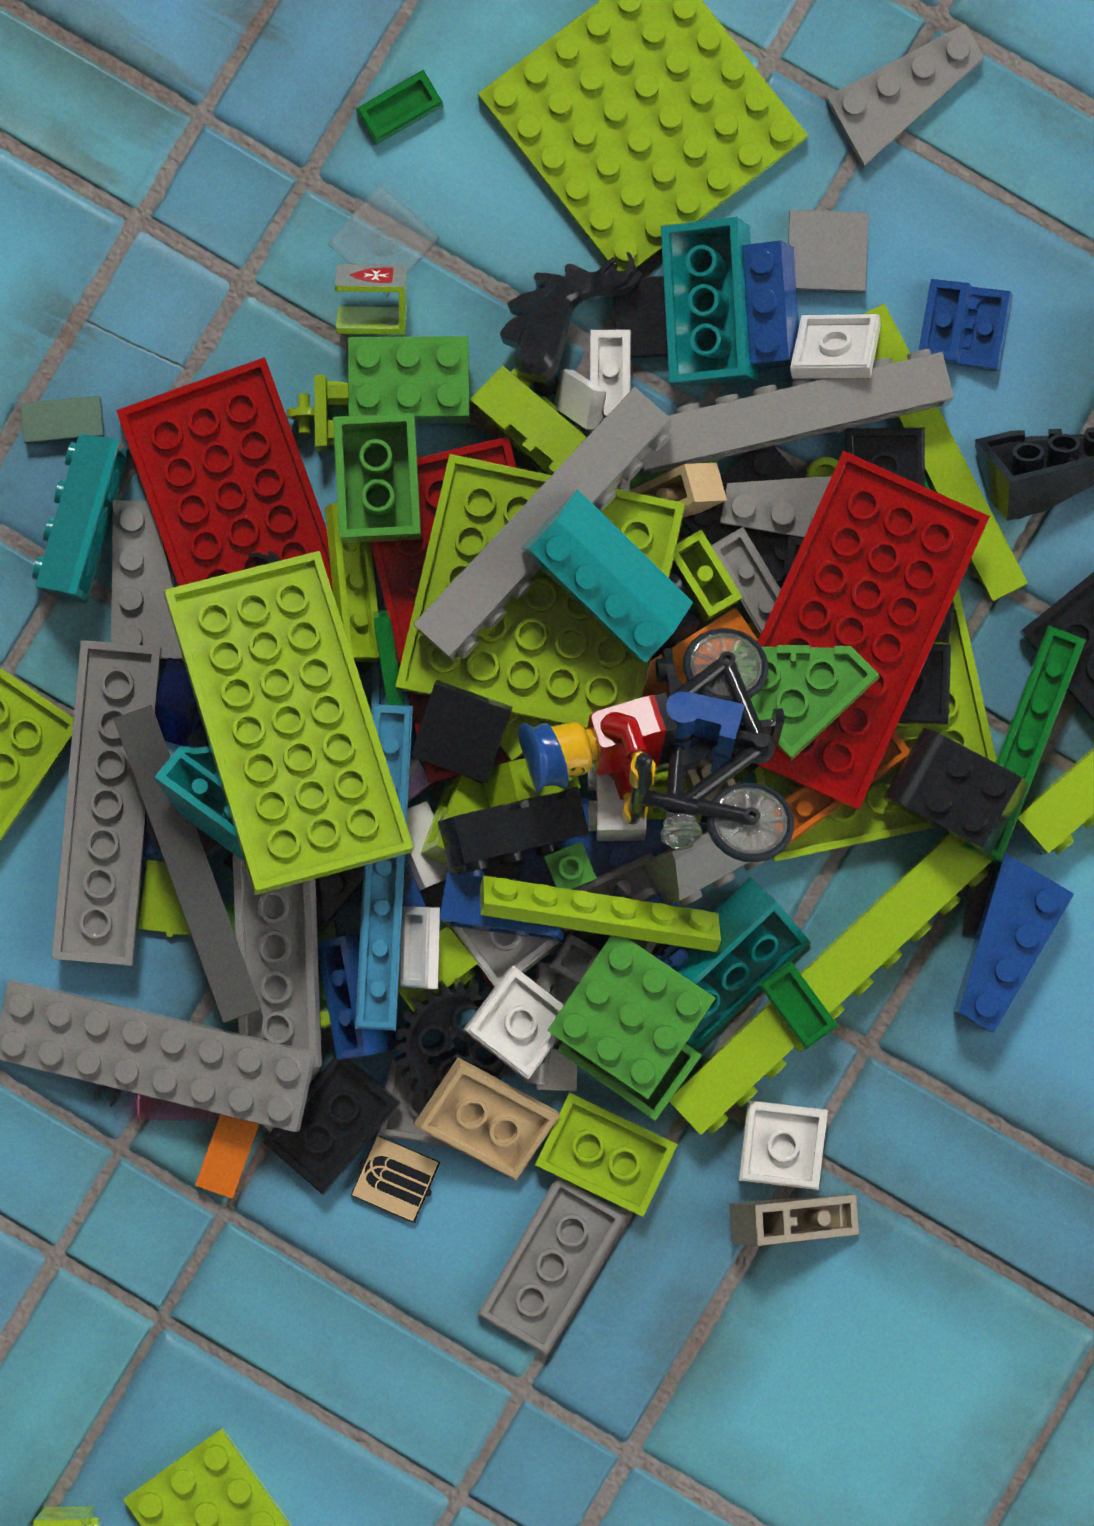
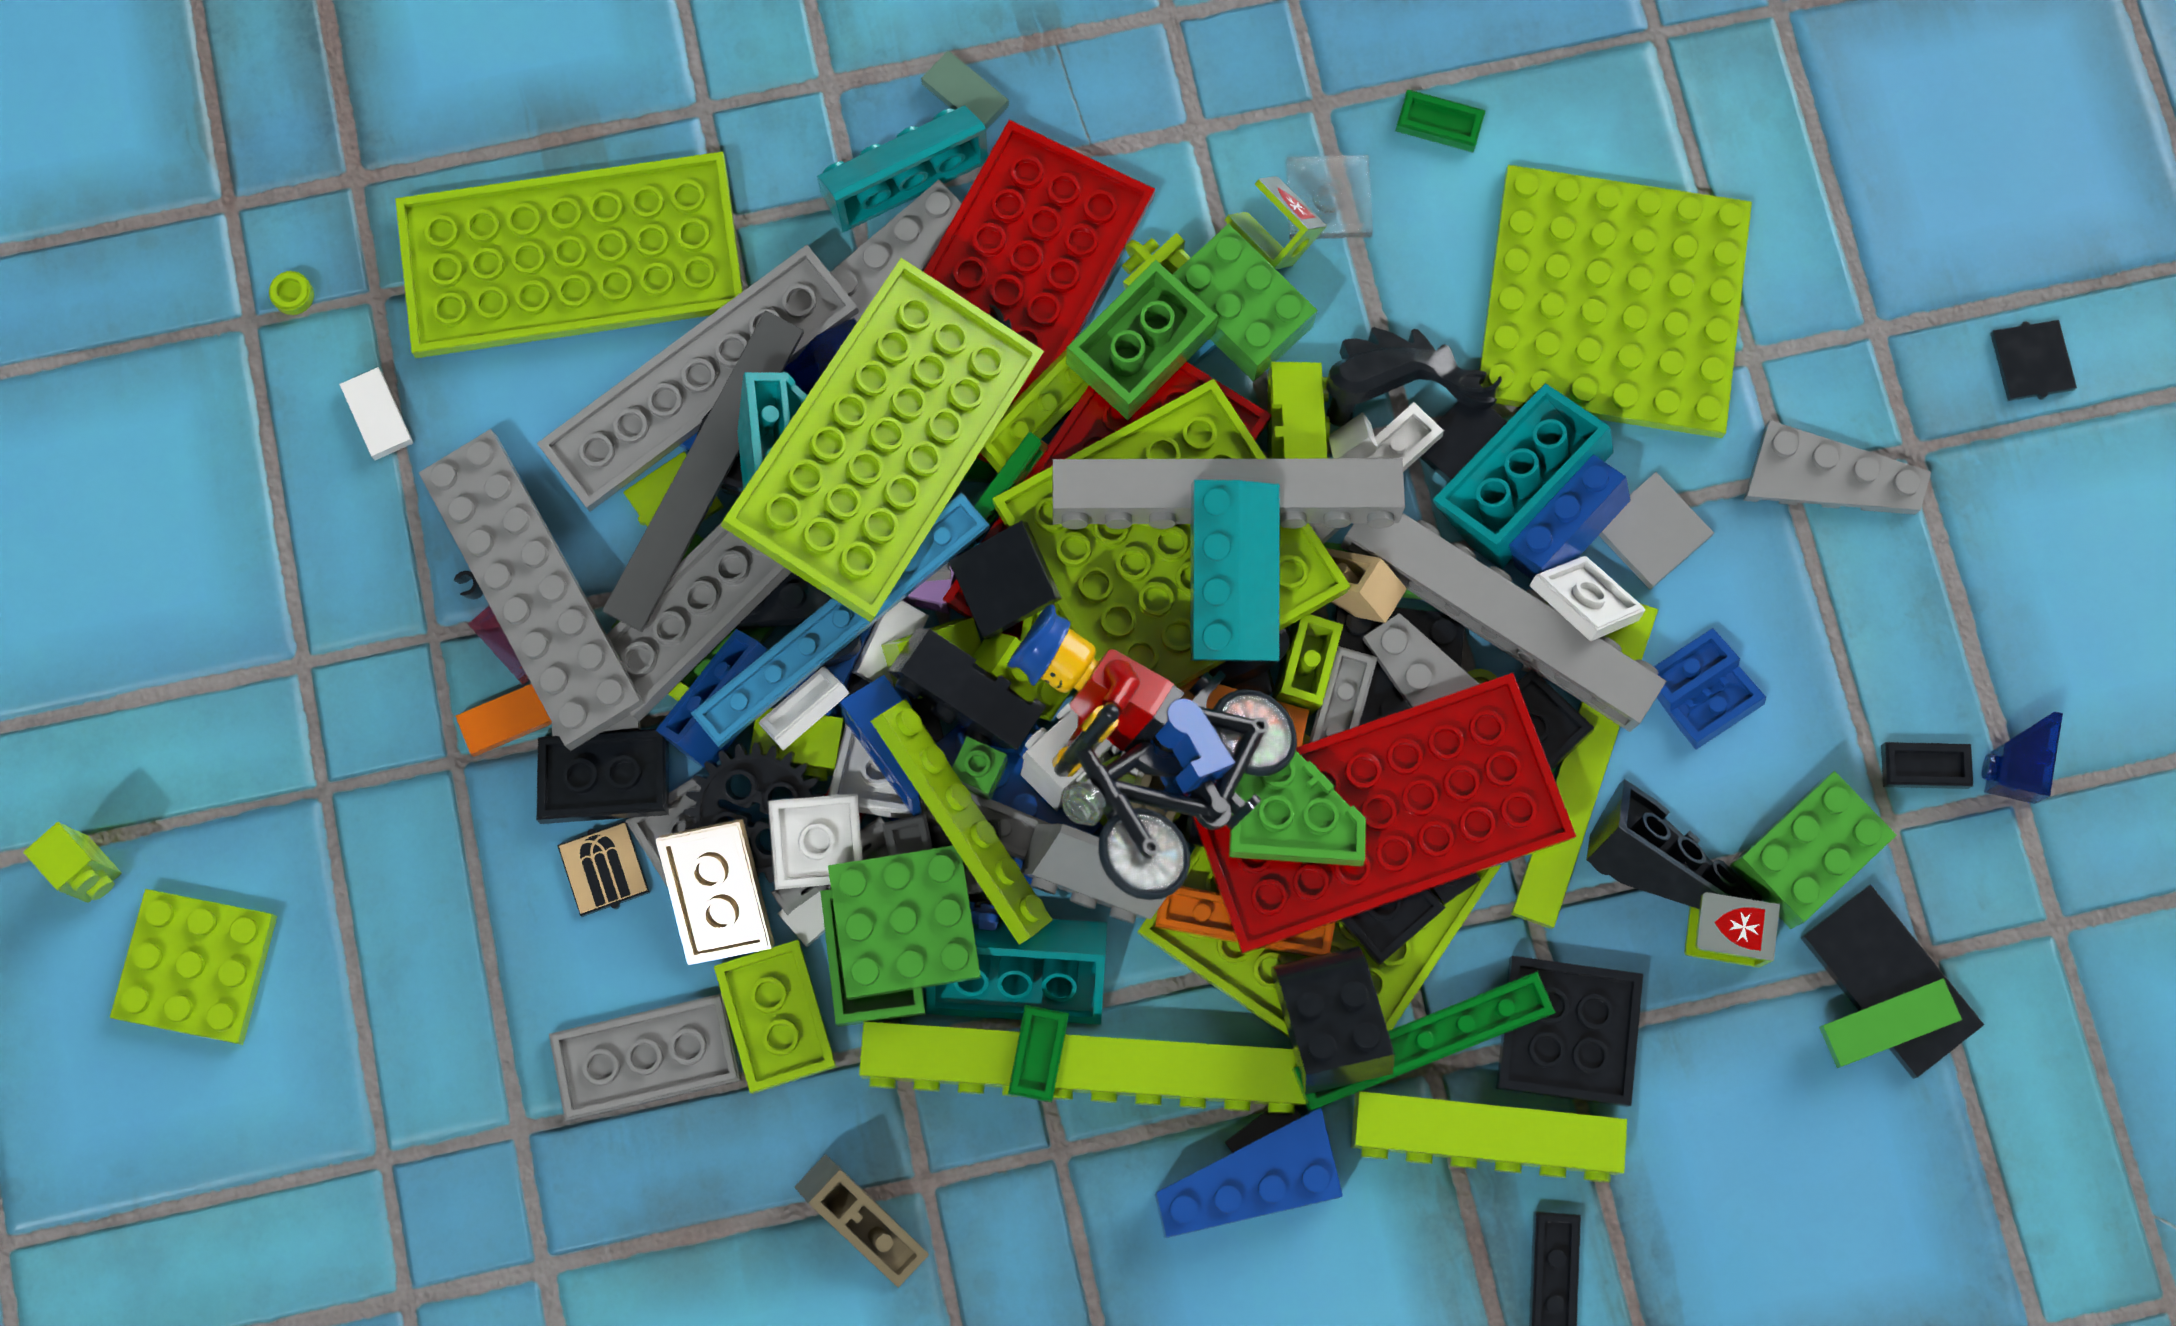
camera: 45 degrees right, 10 degrees down
white plate [738,1100,828,1190] -> none

